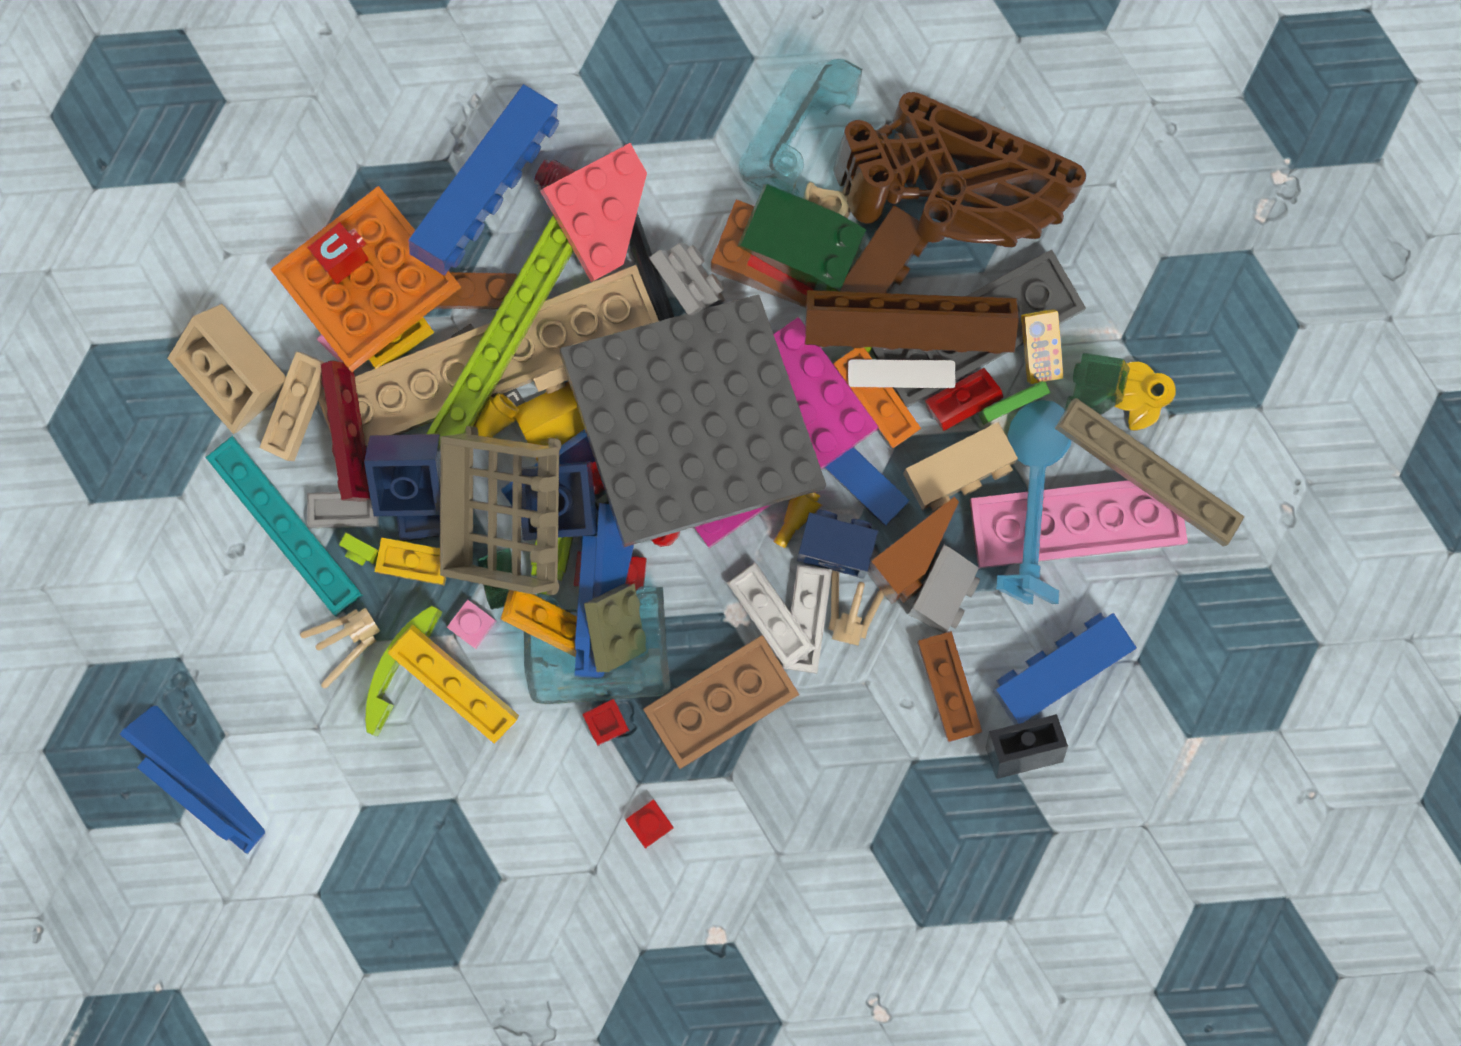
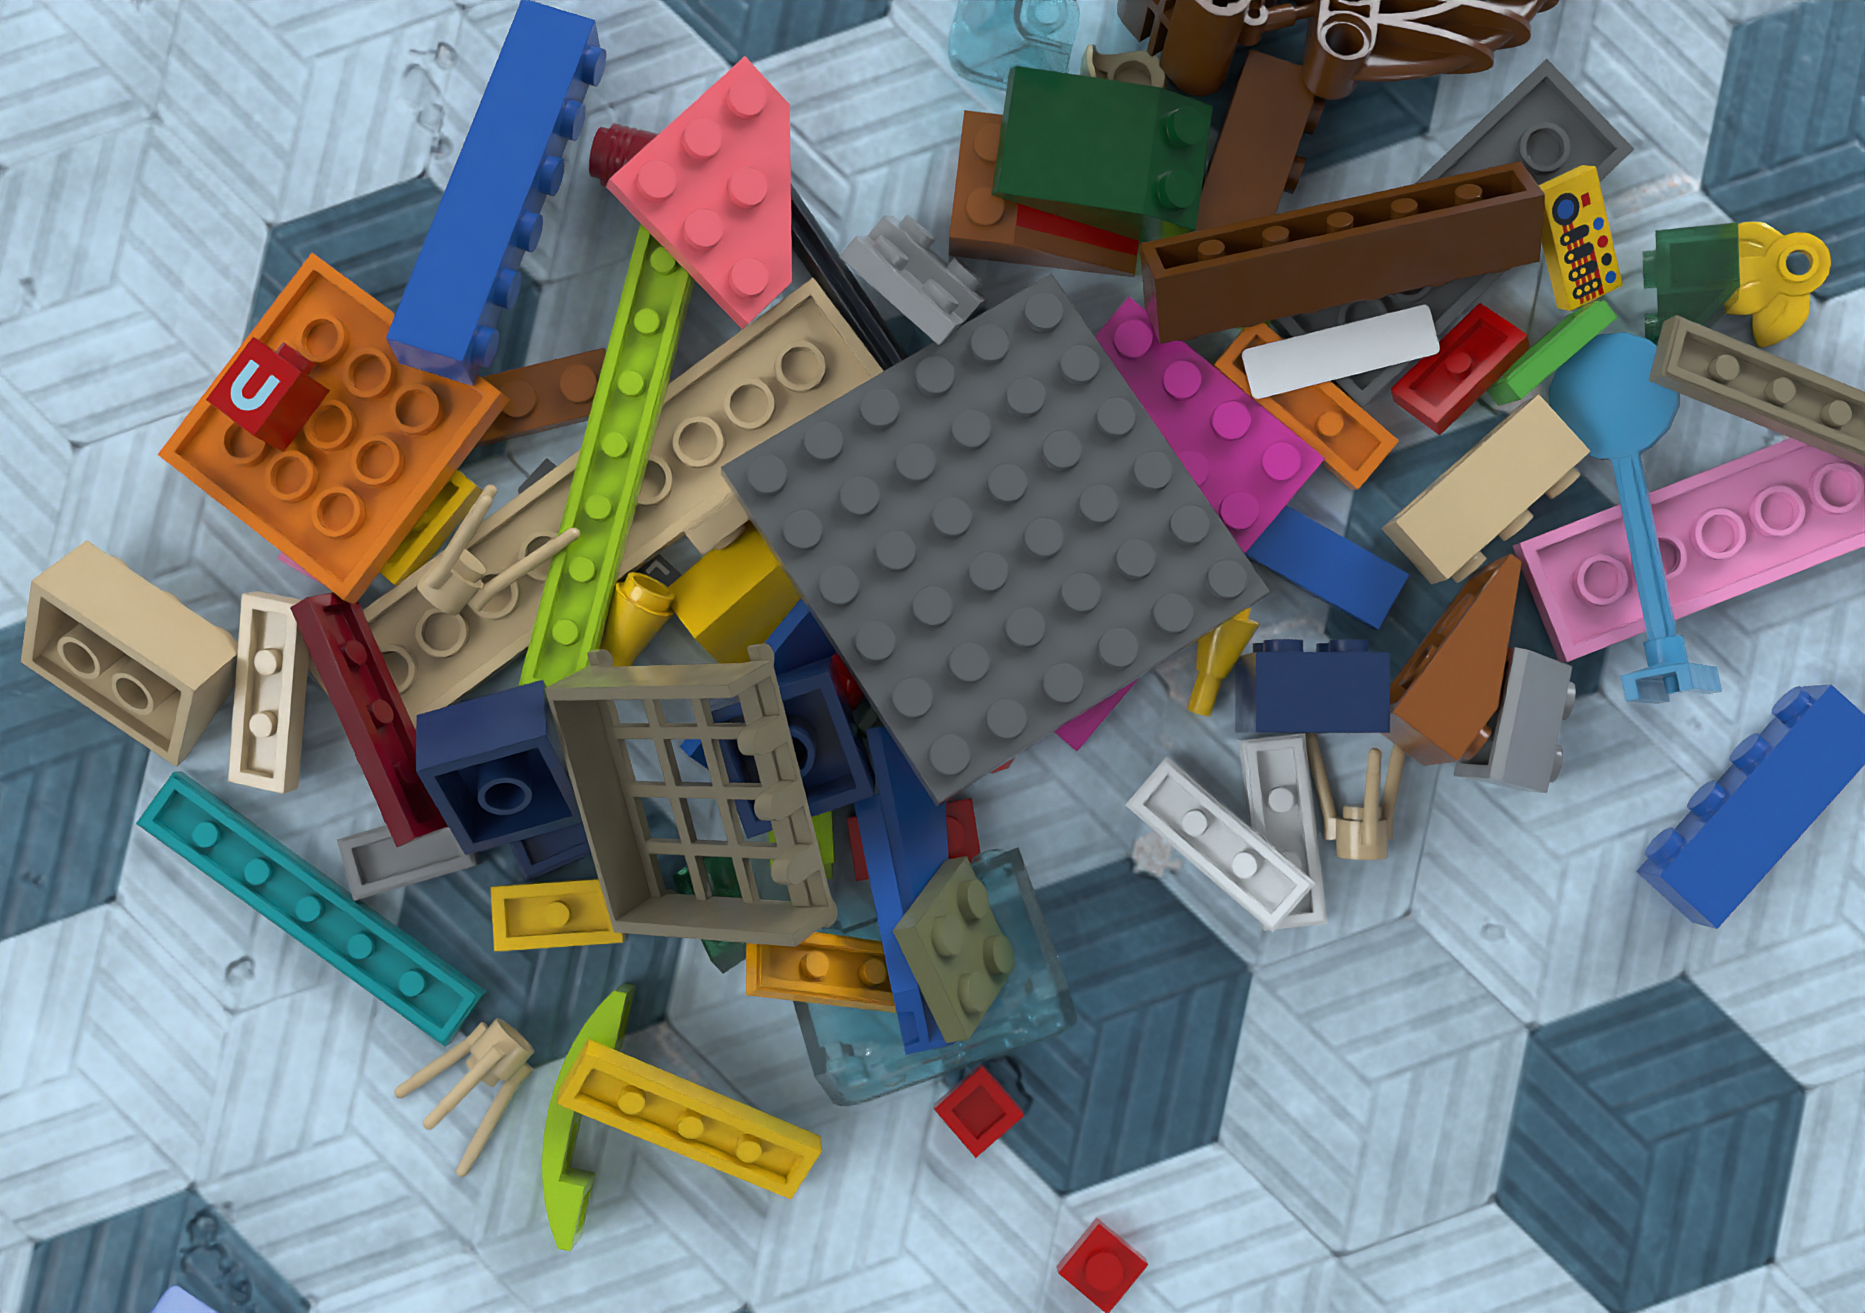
camera: 20 degrees left, 5 degrees up
lime plate [339,533,379,566] -> none
bright pink plate [447,600,497,649] -> none
medium nougat plate [643,635,800,769] -> none
dark orange plate [917,631,982,742] -> none
black brick [985,714,1068,779] -> none
none -> tan plant [417,484,580,616]

